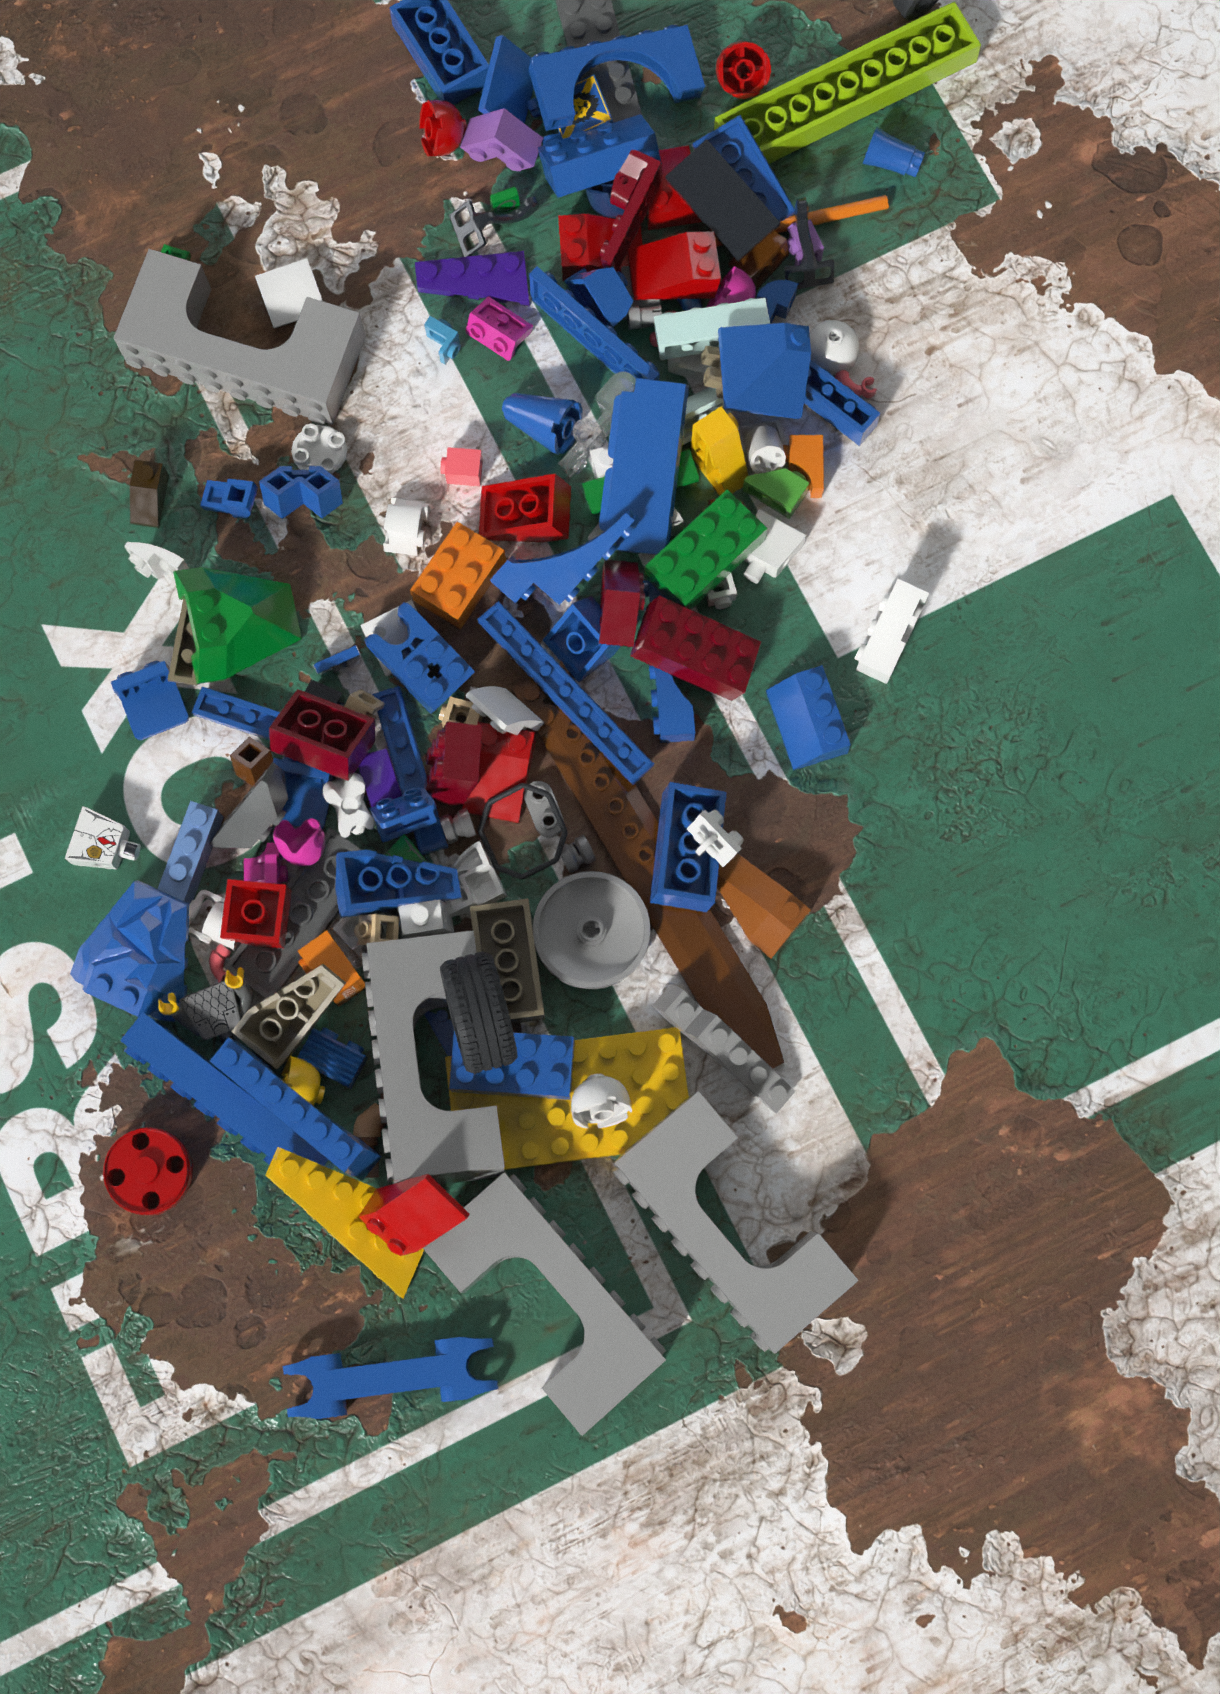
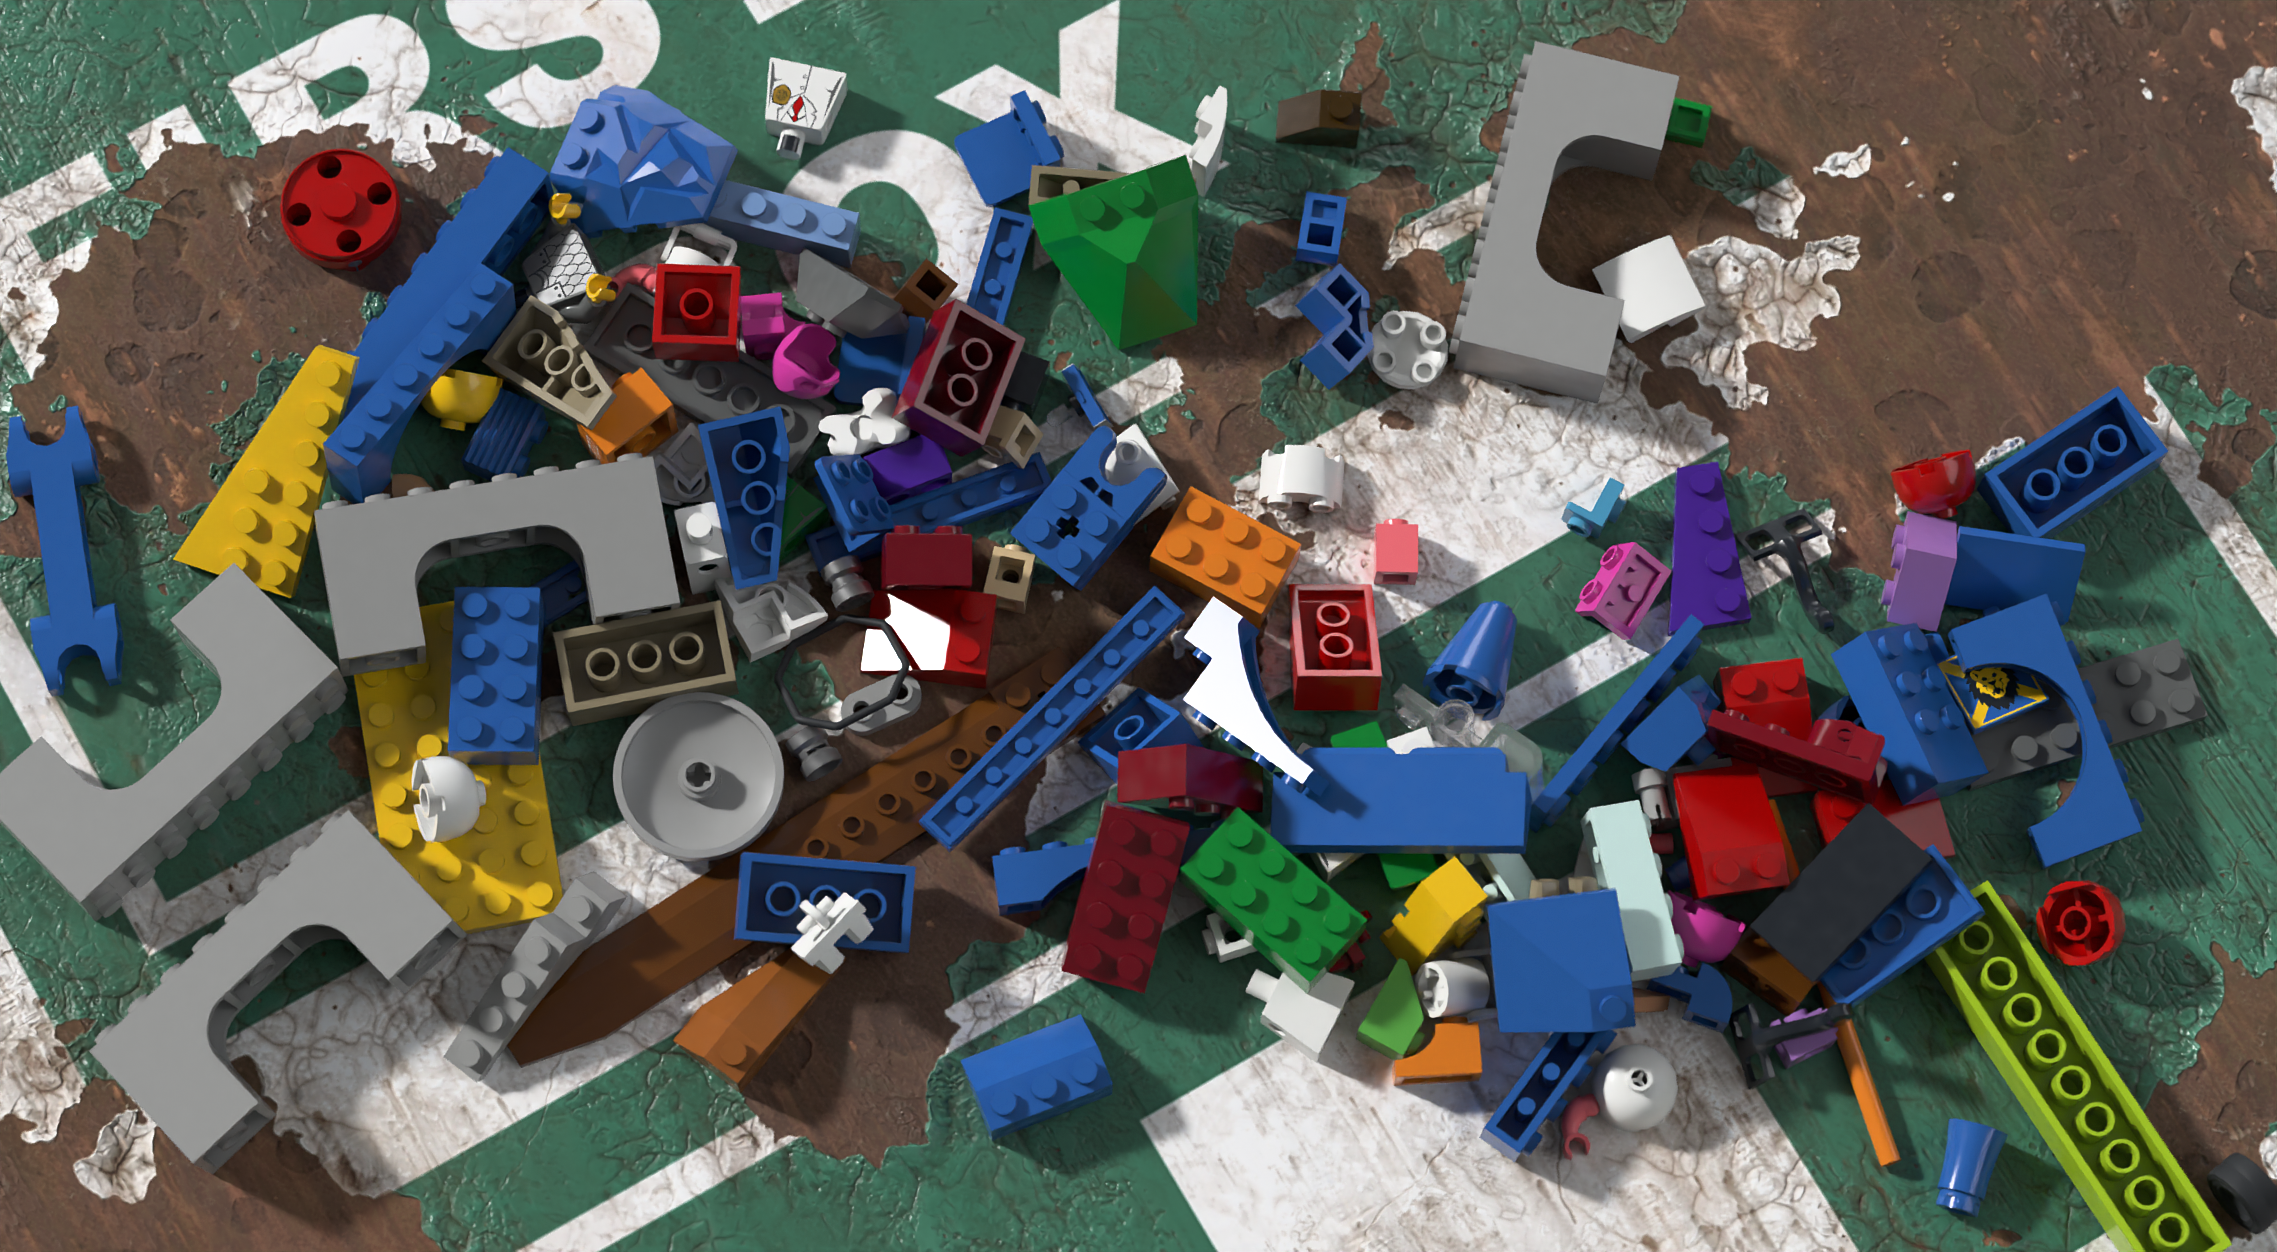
camera: 80 degrees right, 5 degrees down
tan brick [354,914,399,946] -> none
red slope [358,1174,470,1256] -> none
black tyre [440,951,518,1074] -> none
white slope [466,686,544,735] -> none
green tile [490,187,520,211] -> none
white wedge [855,579,929,684] -> none

